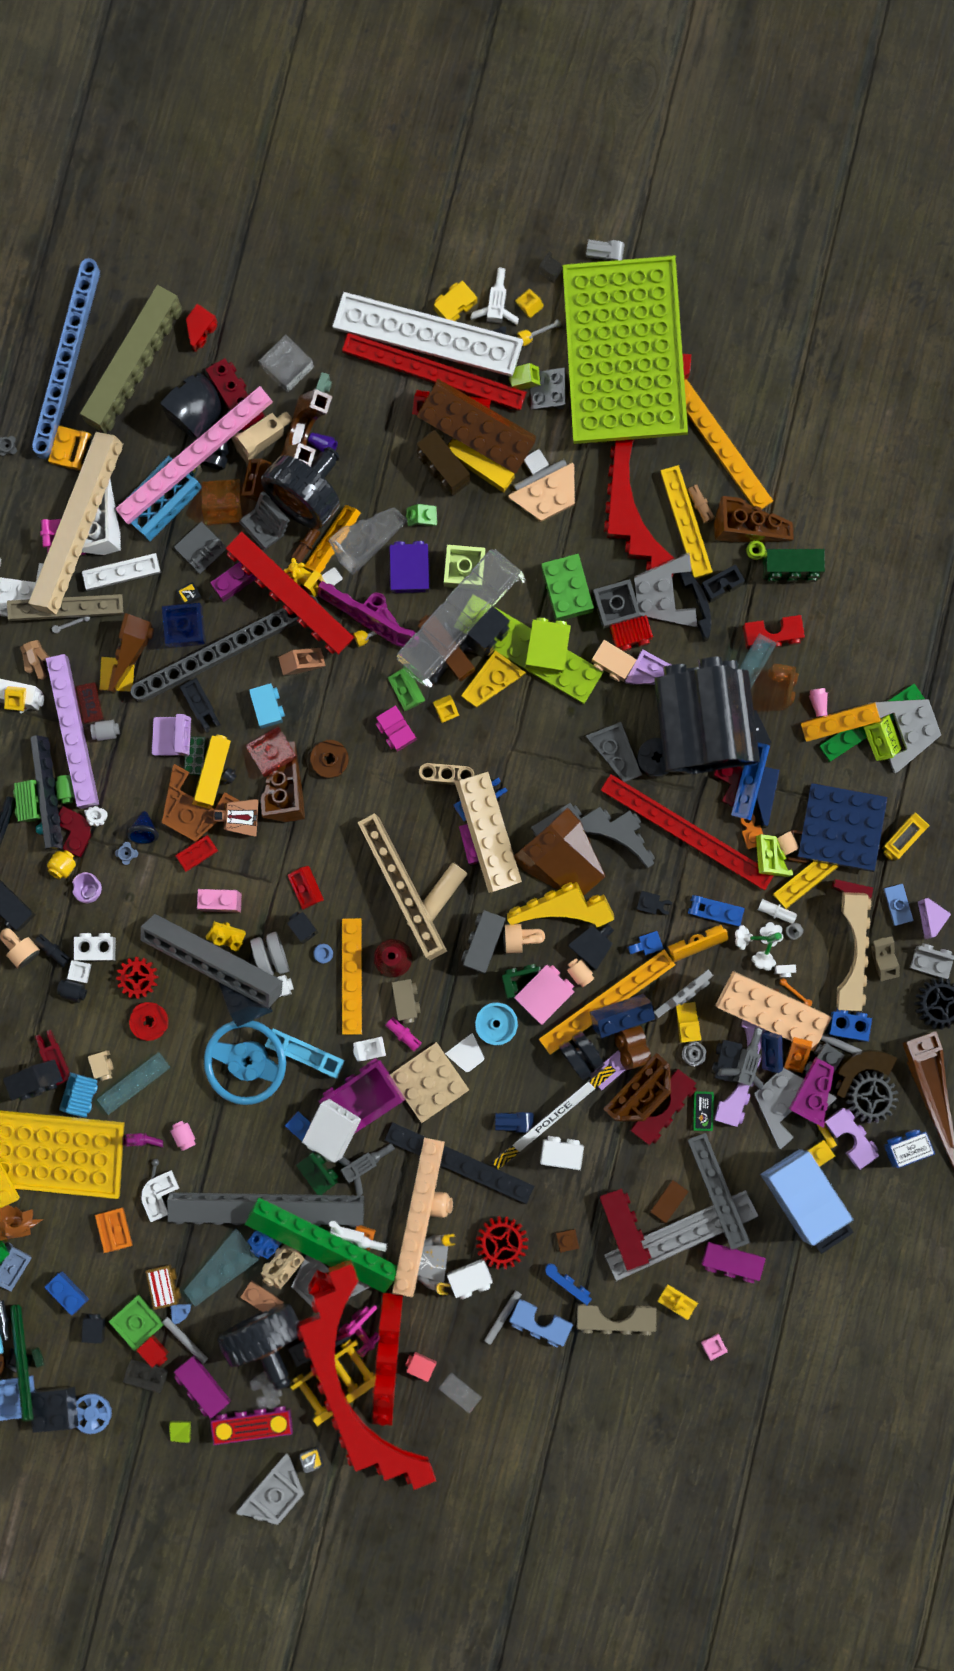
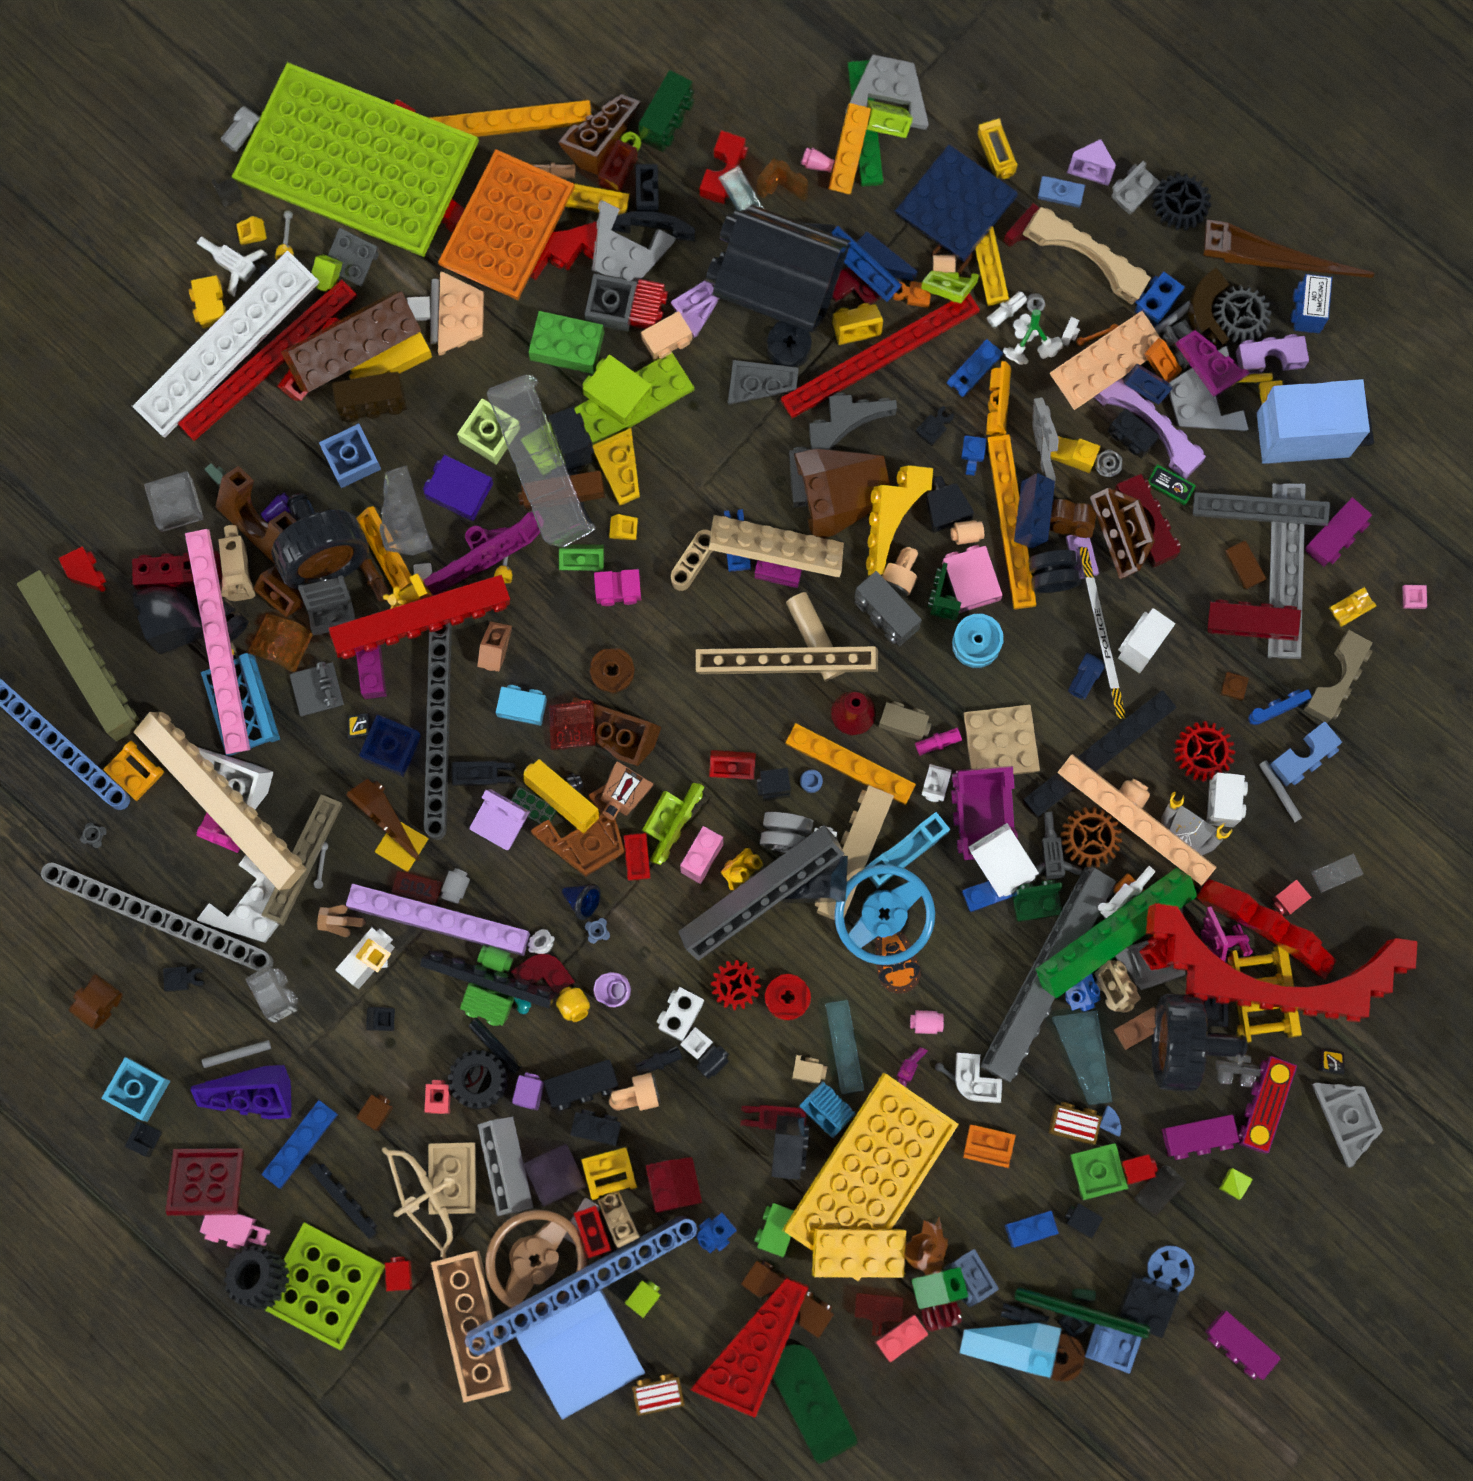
camera: 65 degrees left, 5 degrees down
white plate [82,553,161,591] -> none
light grey piece [162,1317,208,1364] -> none
bright green bracket [406,504,437,526] -> none
white sticker [445,1033,484,1072] -> none
dark grey piece [718,1027,763,1090] -> none
dark tan brick [871,936,899,981] -> none
none -> medium blue brick [319,424,381,488]
none -> orange plate [438,149,575,300]
none -> clear red brick [598,139,638,192]
none -> lime bracket [642,783,704,865]
none -> tan brick [815,786,894,920]
none -> yellow slope [832,303,883,345]
none -> sticker [875,916,921,994]
none -> dark orange gear [1060,807,1122,868]
none -> magenta brick [1205,1311,1281,1380]

